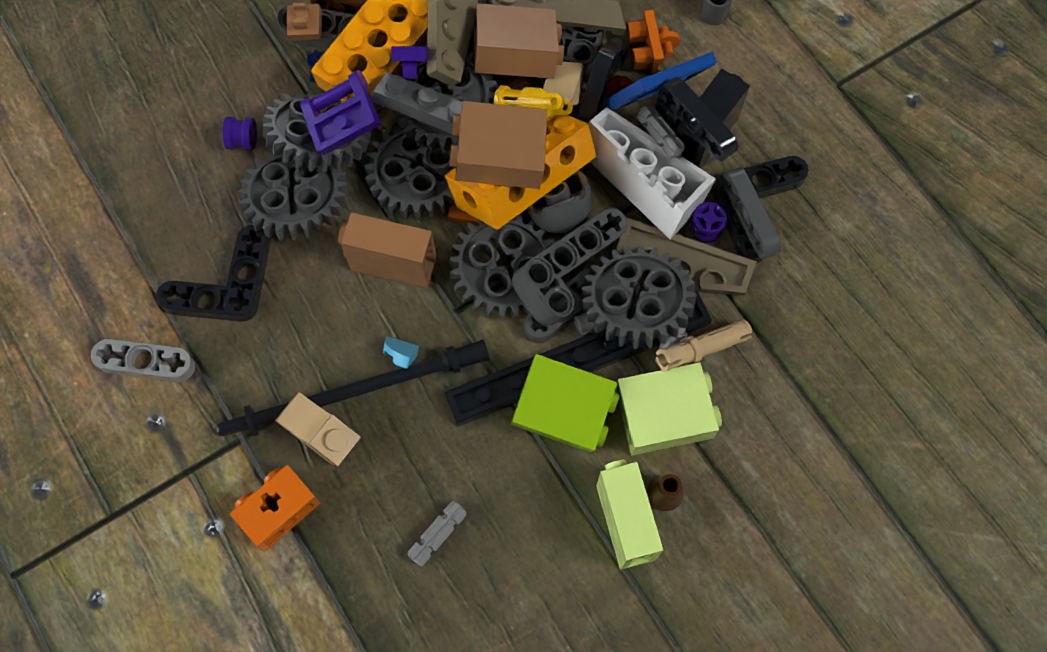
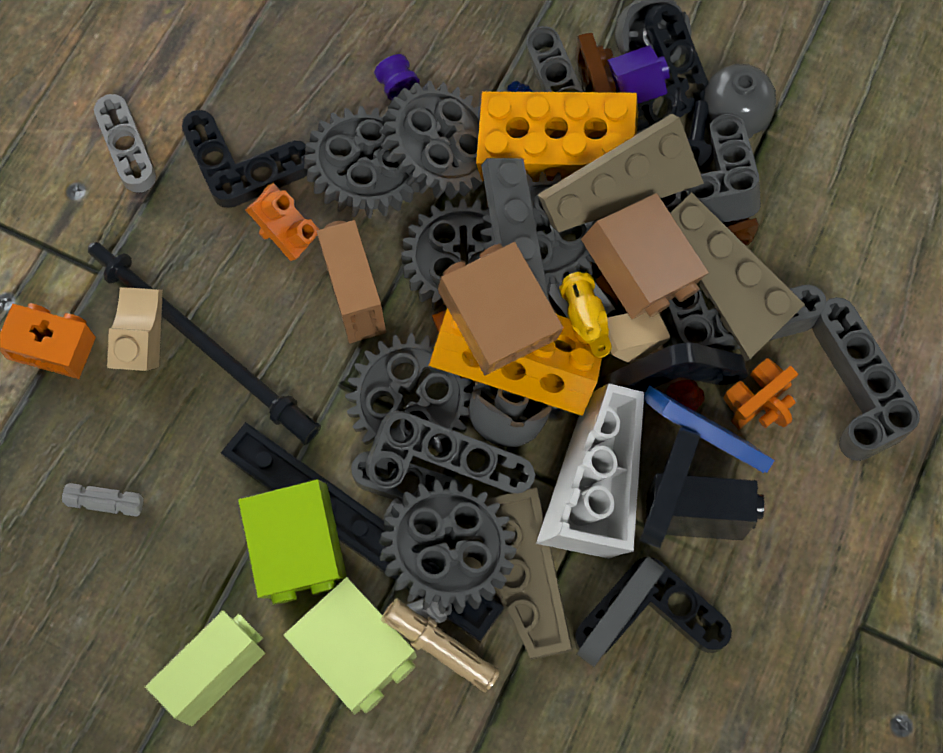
camera: 60 degrees right, 0 degrees up
medium nougat tile [287,2,322,41] -> none
dark purple plate [300,70,381,155] -> none
medium azure tile [383,336,419,369] -> none
dark purple tile [391,46,427,78] -> none
light grey axle [637,105,685,159] -> none
reddish brown cone [647,474,683,511] -> none
dark purple wheel [690,202,727,243] -> none
none -> orange hips [246,183,319,261]

